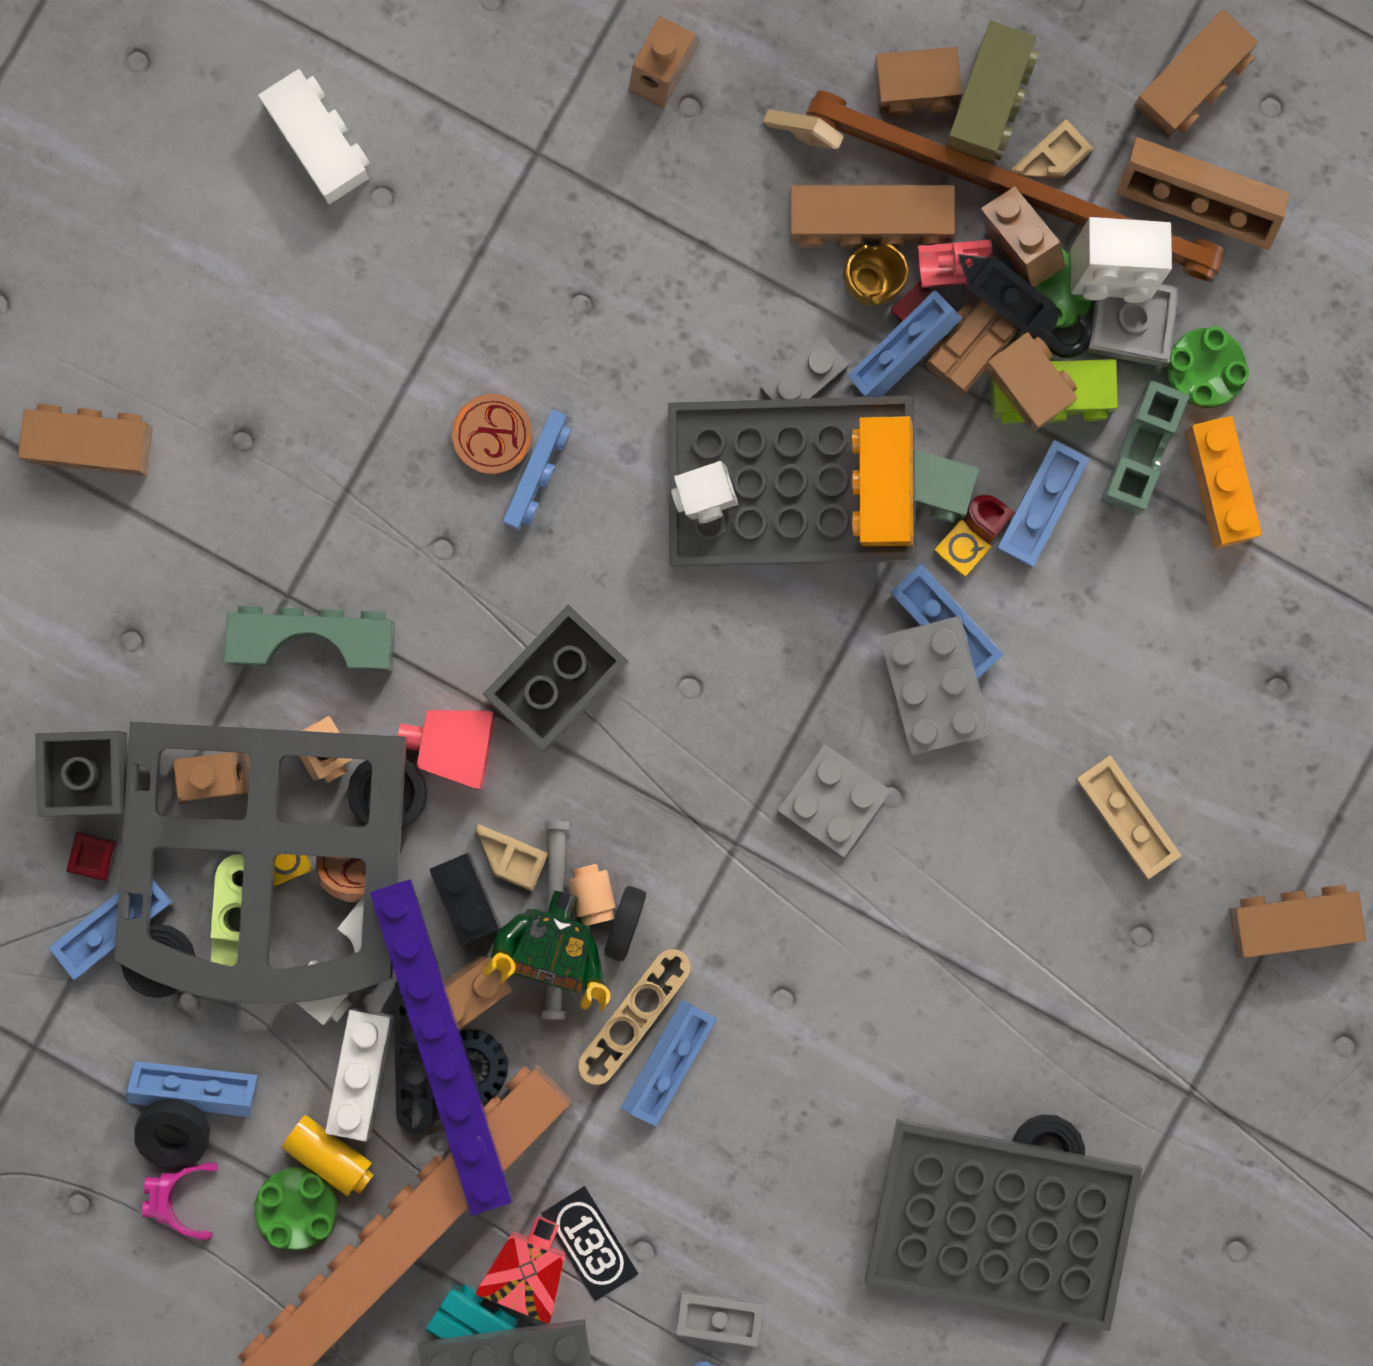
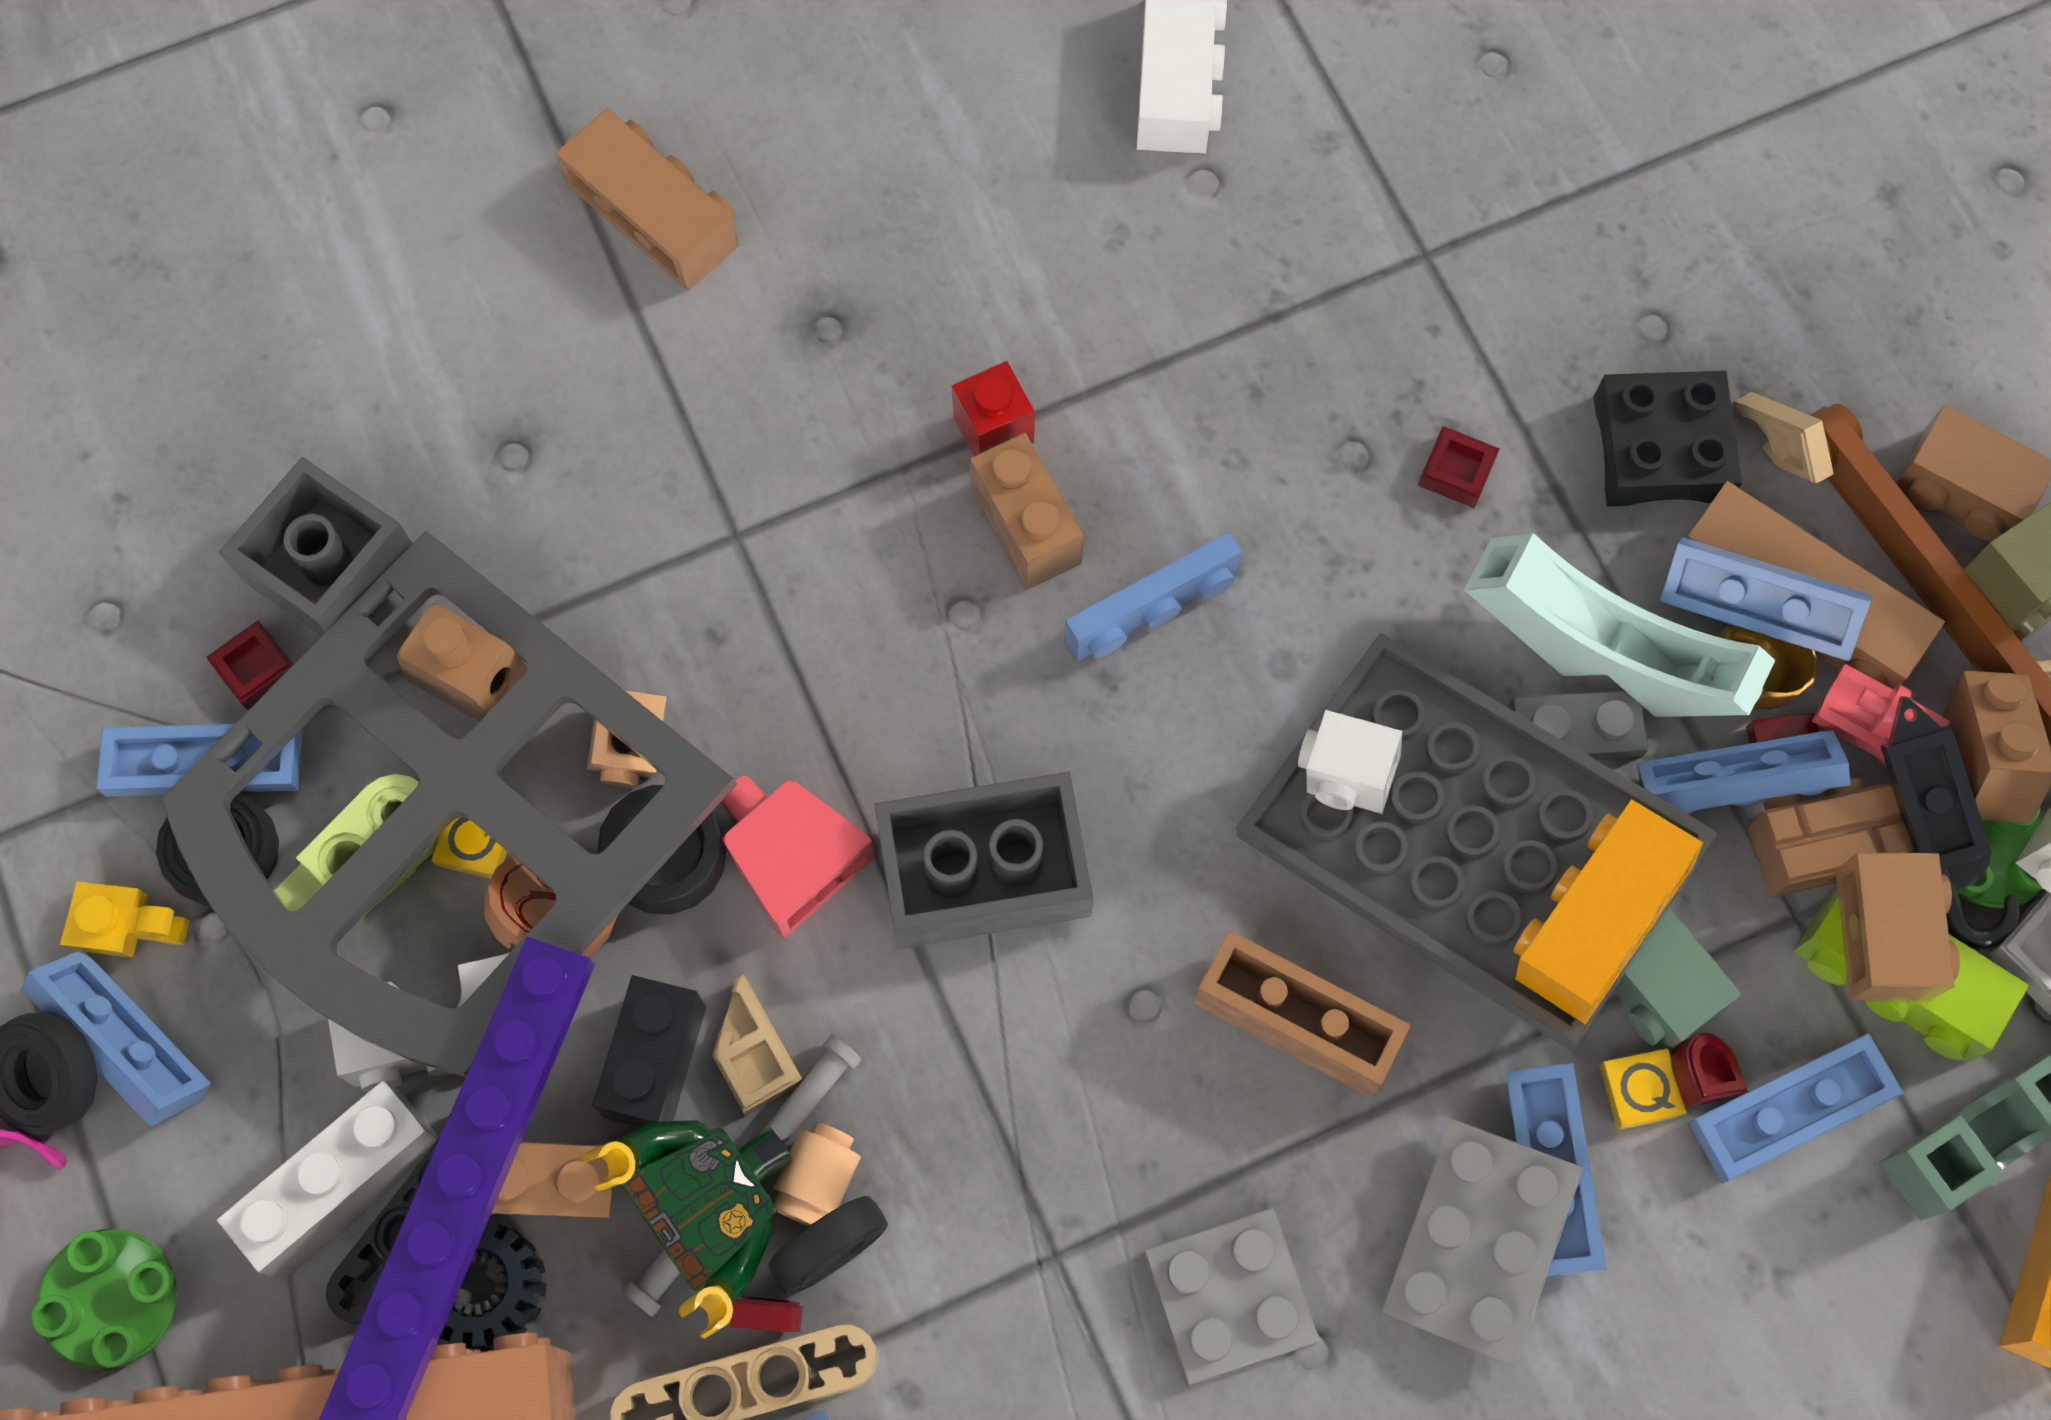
camera: 40 degrees right, 15 degrees down
sand green arch [224,606,395,672] -> none
yellow brick [281,1114,374,1197] -> none
nougat tile [451,393,533,476] -> none
medium nougat torso [629,15,700,109] -> none
none -> yellow plate [60,881,190,958]
none -> dark red tile [730,1295,803,1332]
none -> red brick [951,361,1035,456]
none -> medium nougat brick [970,432,1084,590]
none -> medium nougat brick [1193,930,1411,1099]
none -> dark red tile [1417,426,1500,508]
none -> light aqua arch [1464,533,1775,717]
none -> black brick [1593,371,1742,507]
none -> medium blue plate [1660,537,1873,662]

